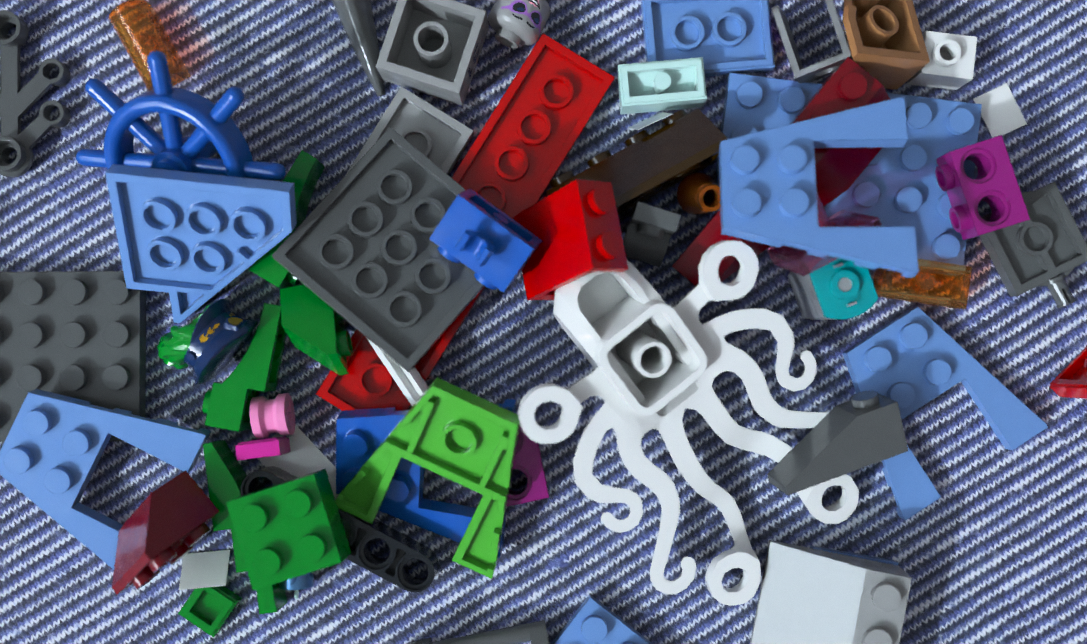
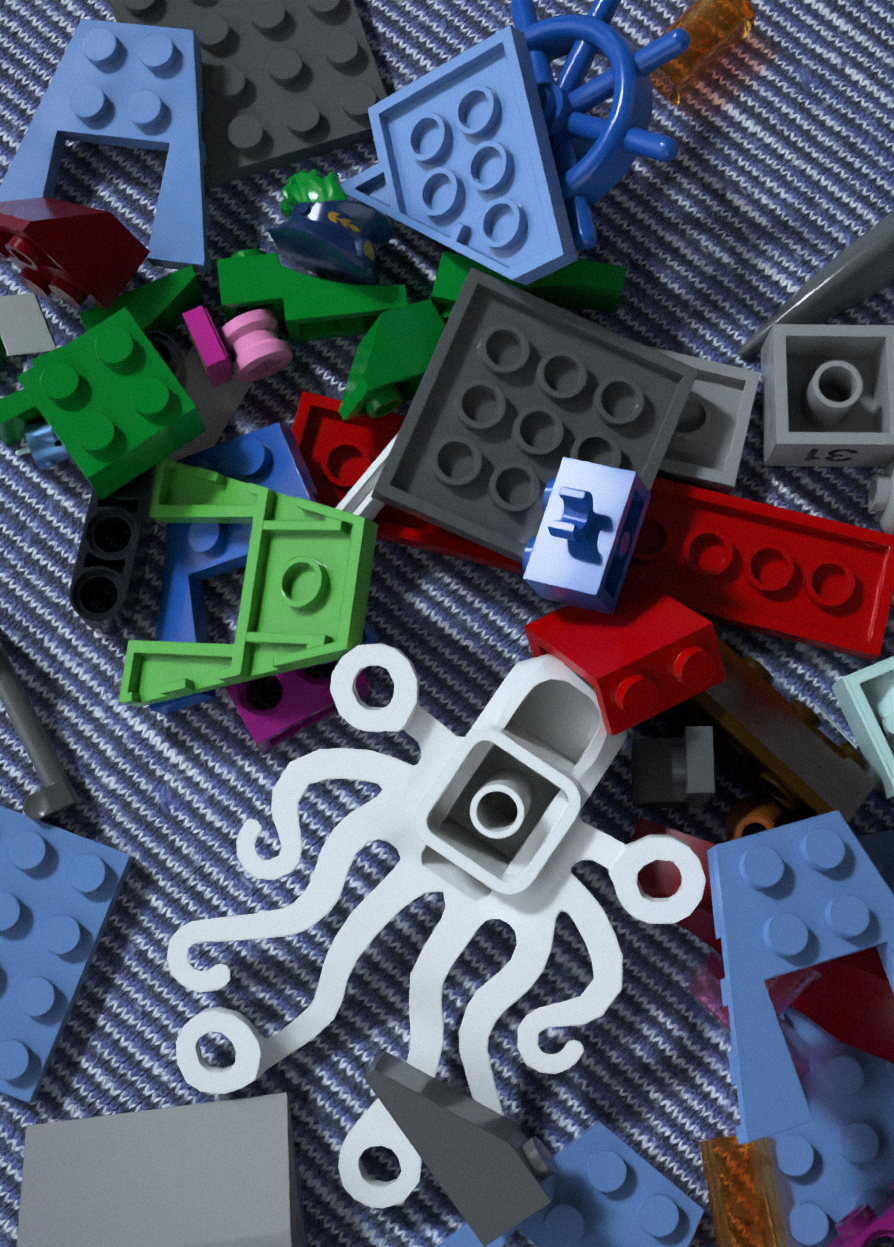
camera: 70 degrees right, 10 degrees down
teal piece [788,255,878,320] -> none

